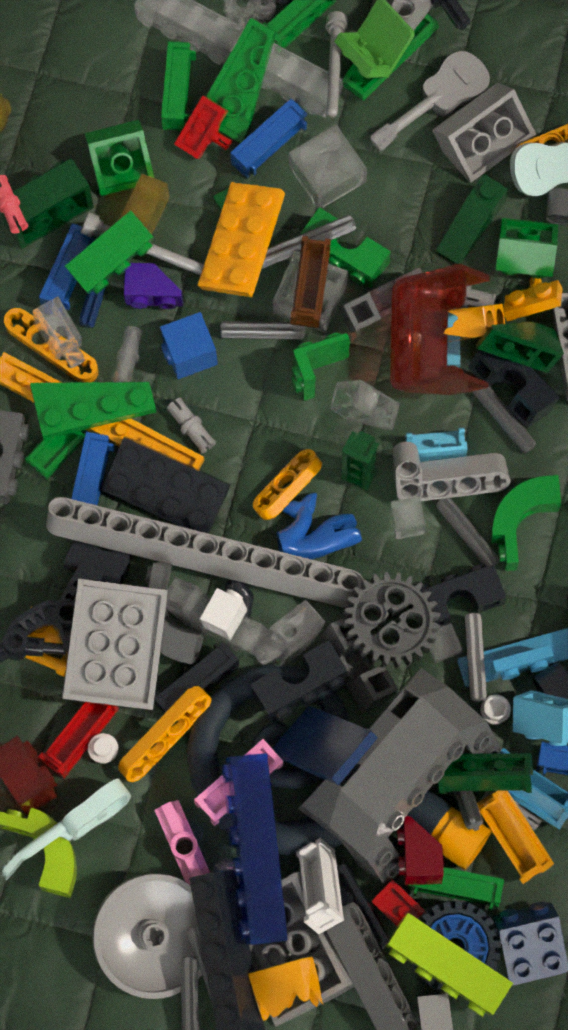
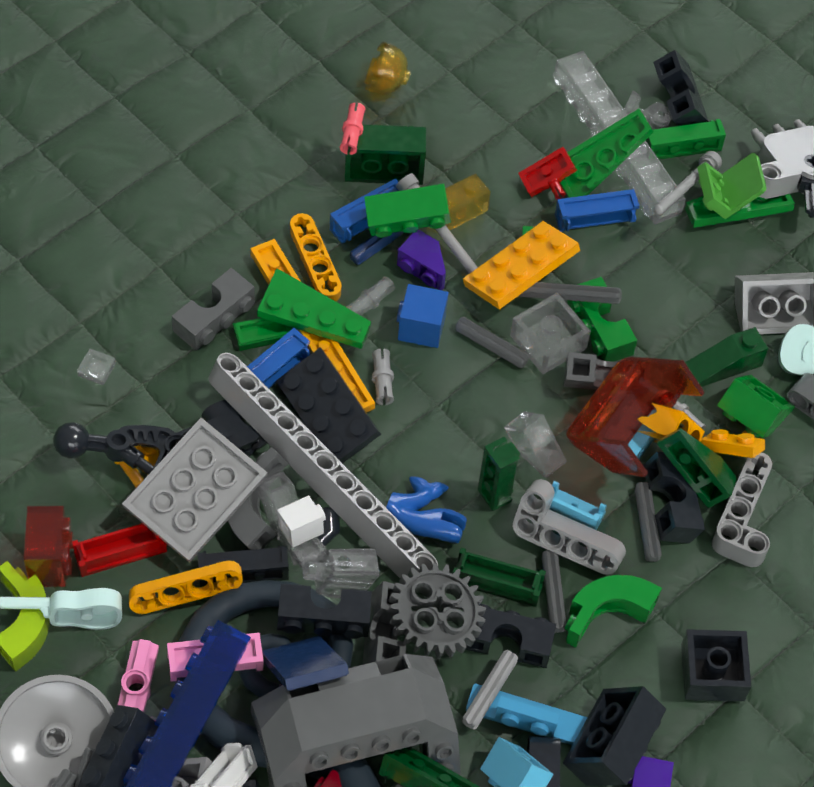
camera: 25 degrees right, 15 degrees down
clear torso [33,296,85,368] -> none
green slope [85,120,155,196] -> none
white plate [88,733,118,764] -> none
green container [161,41,196,131] -> none
light orange beam [253,449,322,520] -> none
clear brick [289,125,367,209] -> none
reddish brown container [290,235,331,328] -> none
green bracket [291,333,350,401] -> none
light grey piece [371,51,490,152] -> none
clear brick [390,497,426,539] -> none
clear plate [429,623,463,663] -> none
white plate [480,695,511,725] -> none
none -> dark green container [453,547,546,607]

